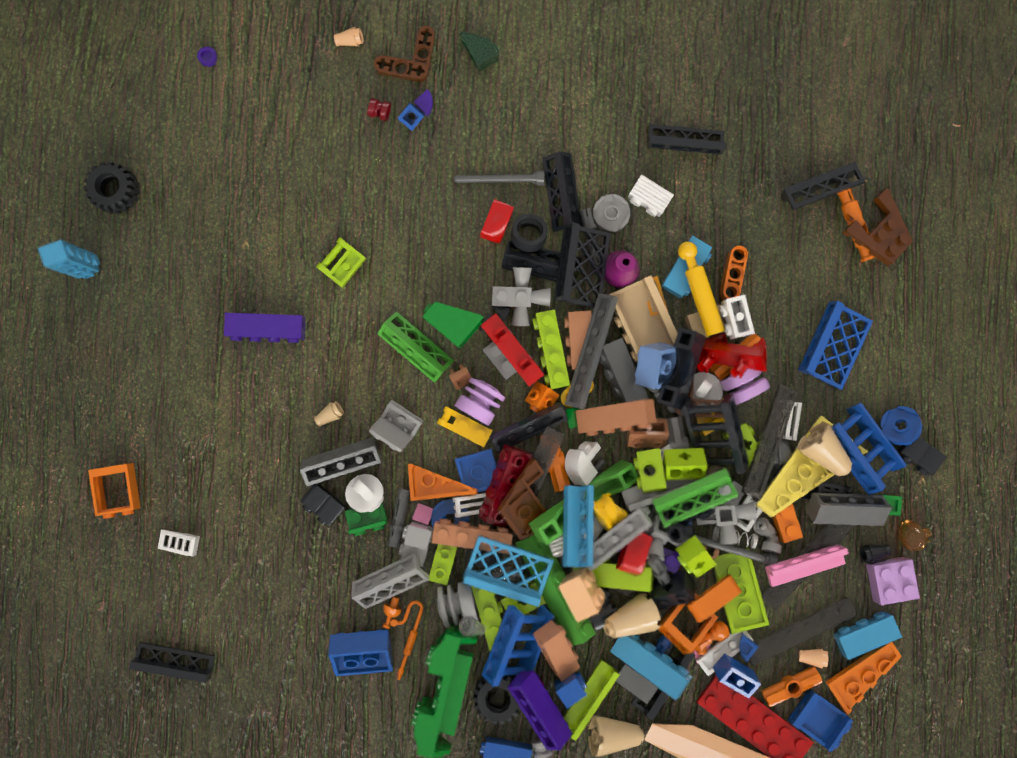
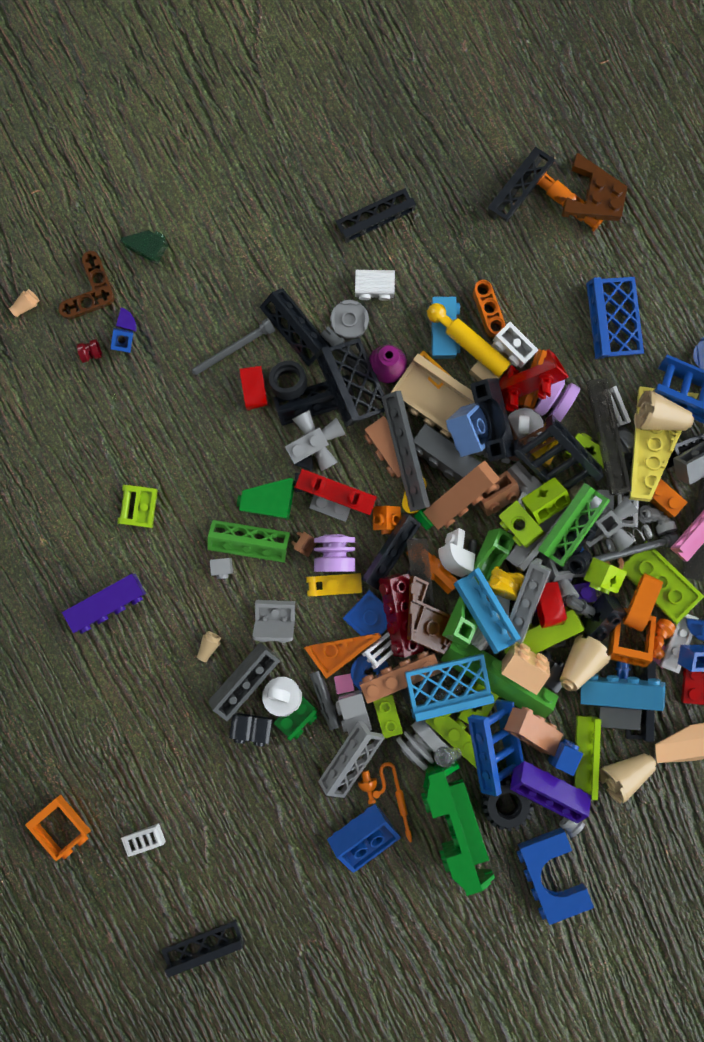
camera: 30 degrees left, 0 degrees up
lime brick [532,310,570,389] -> none
none -> light grey plate [210,558,233,579]

